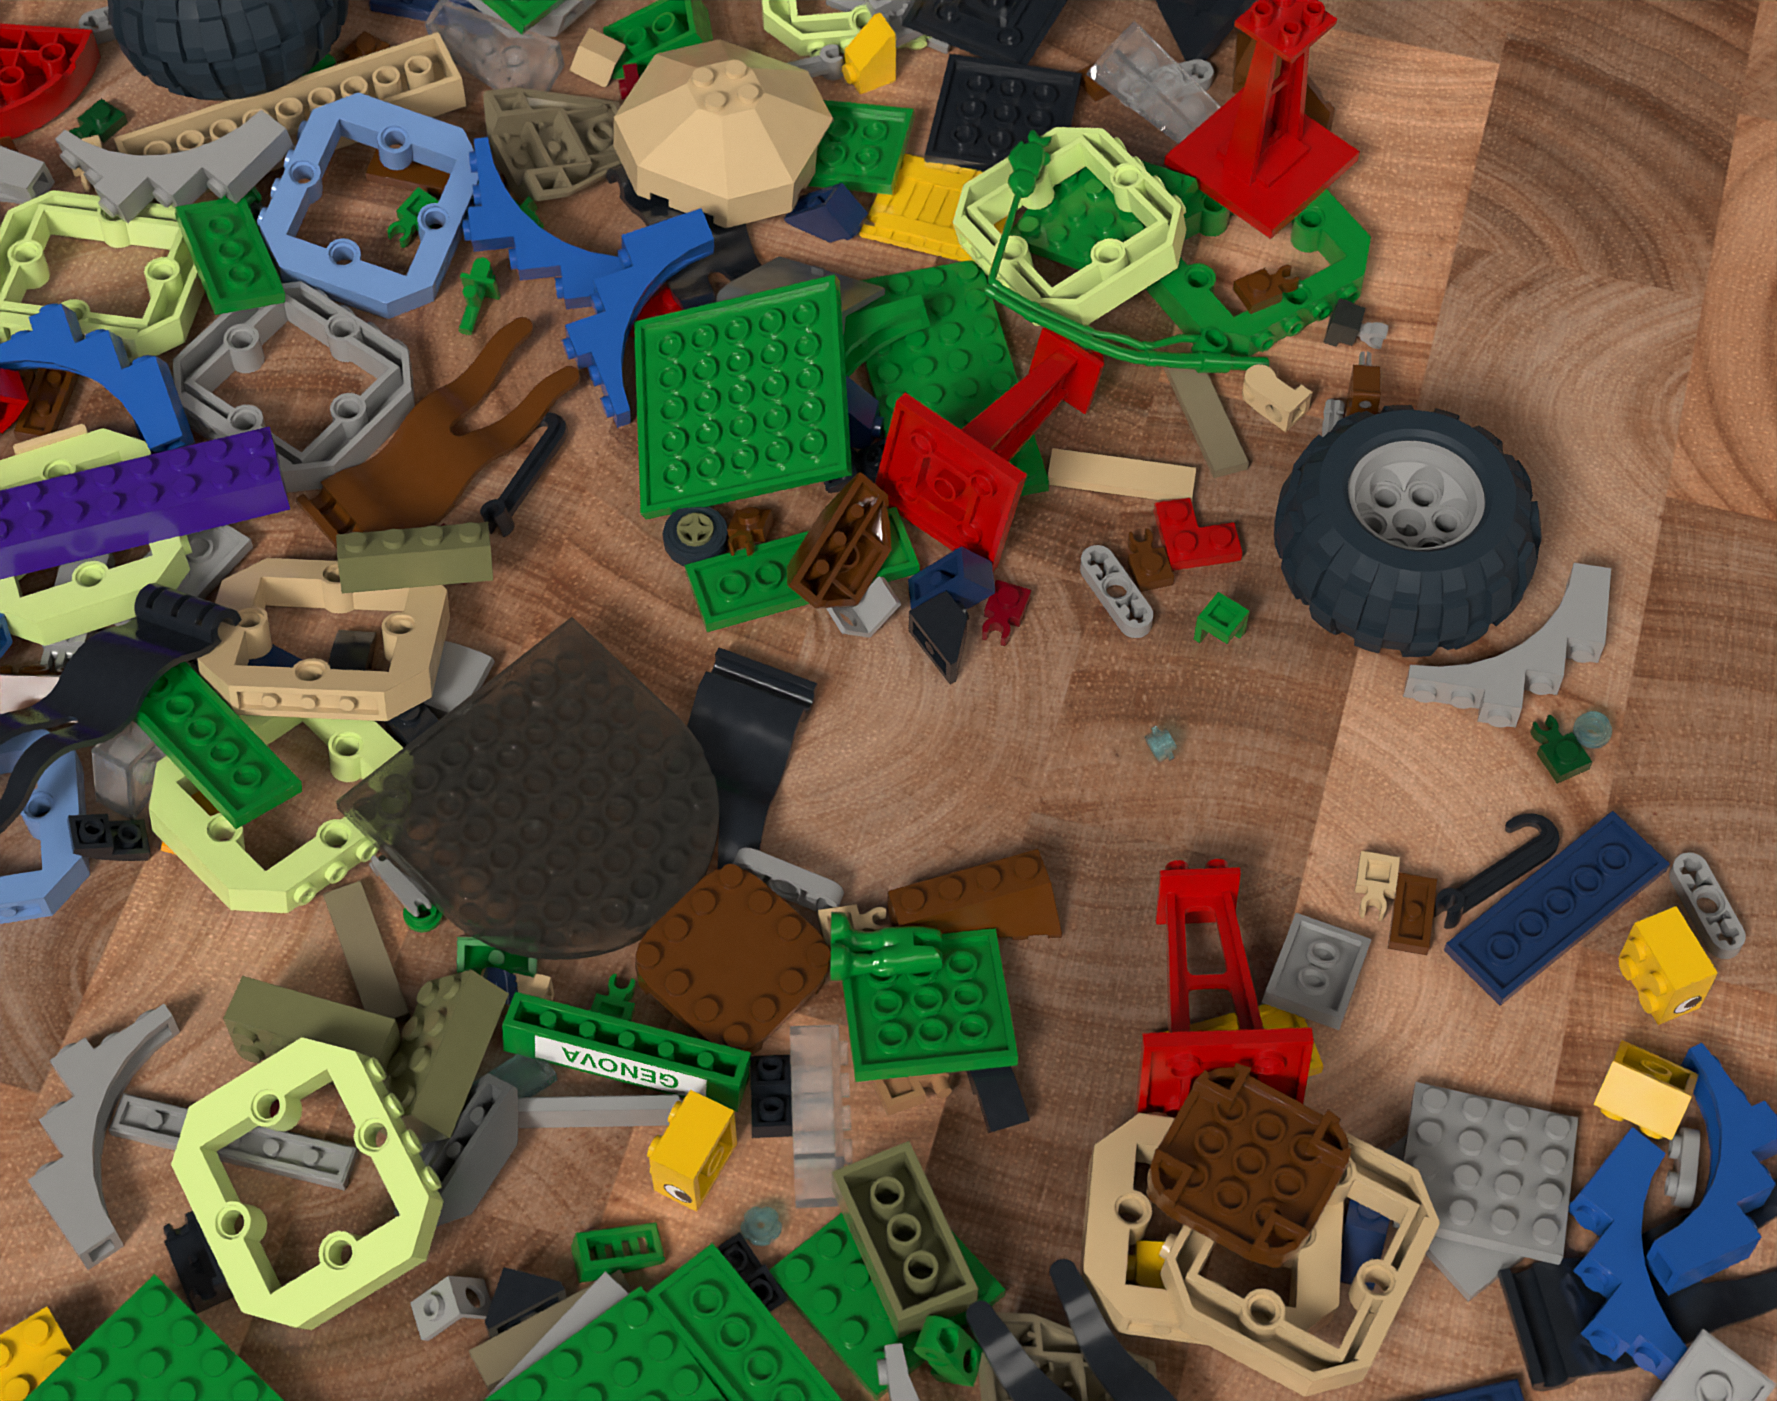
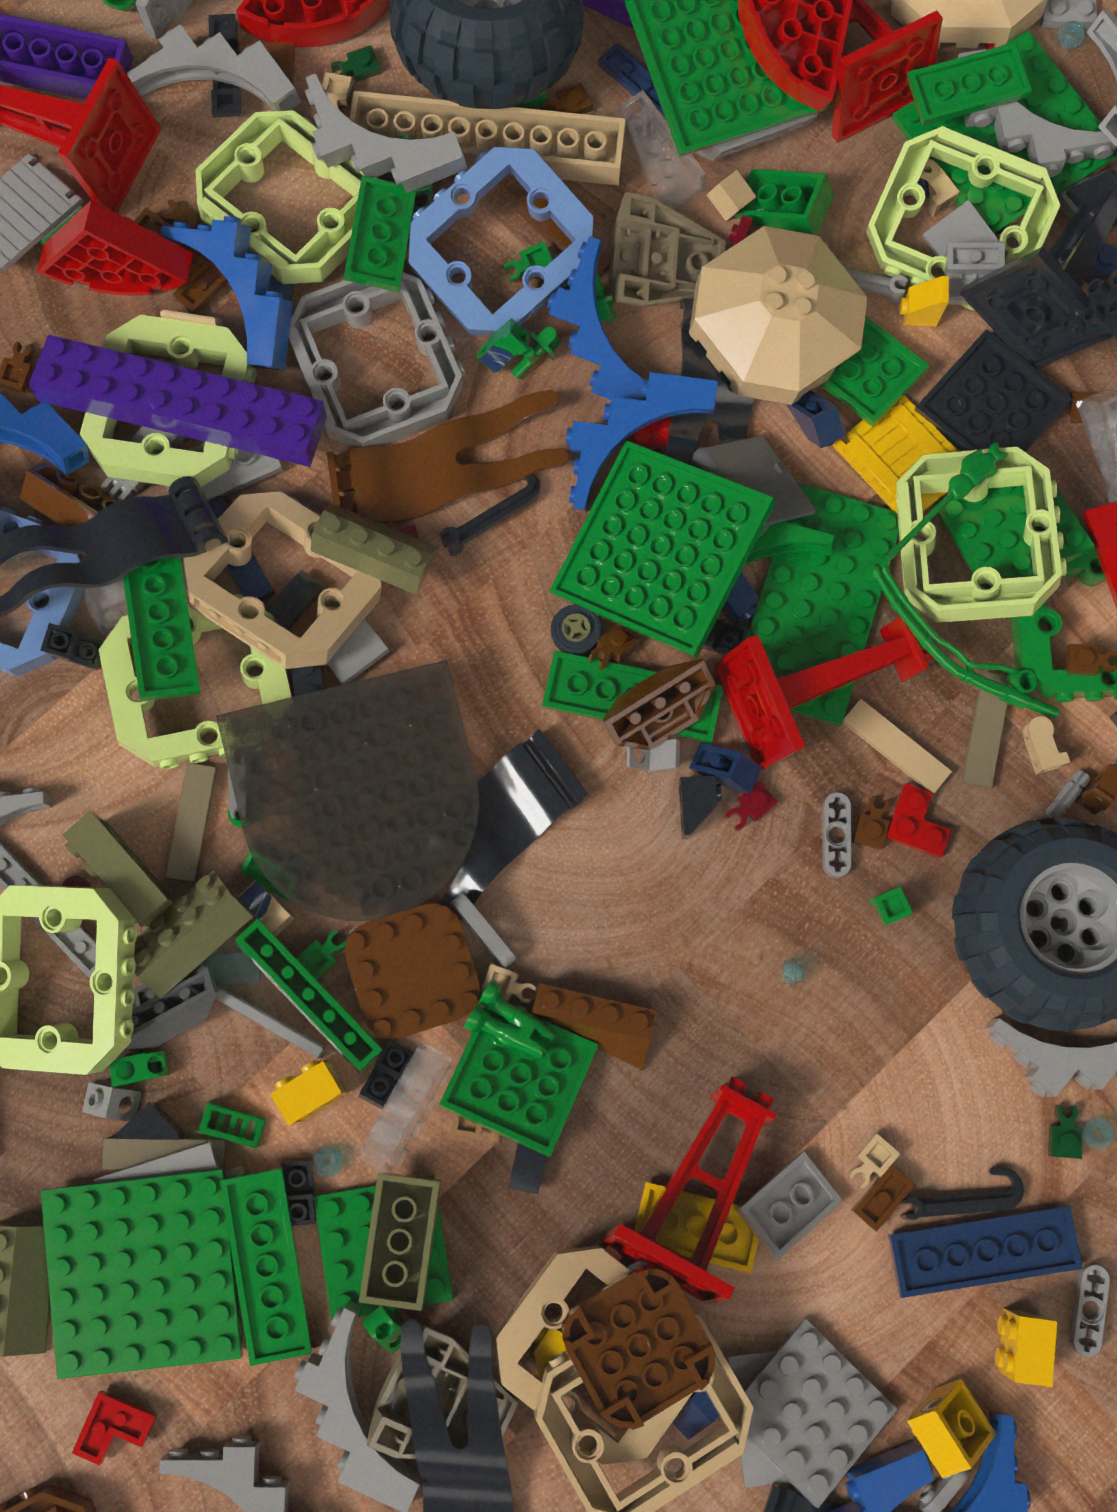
camera: 30 degrees right, 20 degrees up
none -> green leg [109,1051,170,1088]
none -> green leg [476,318,529,373]

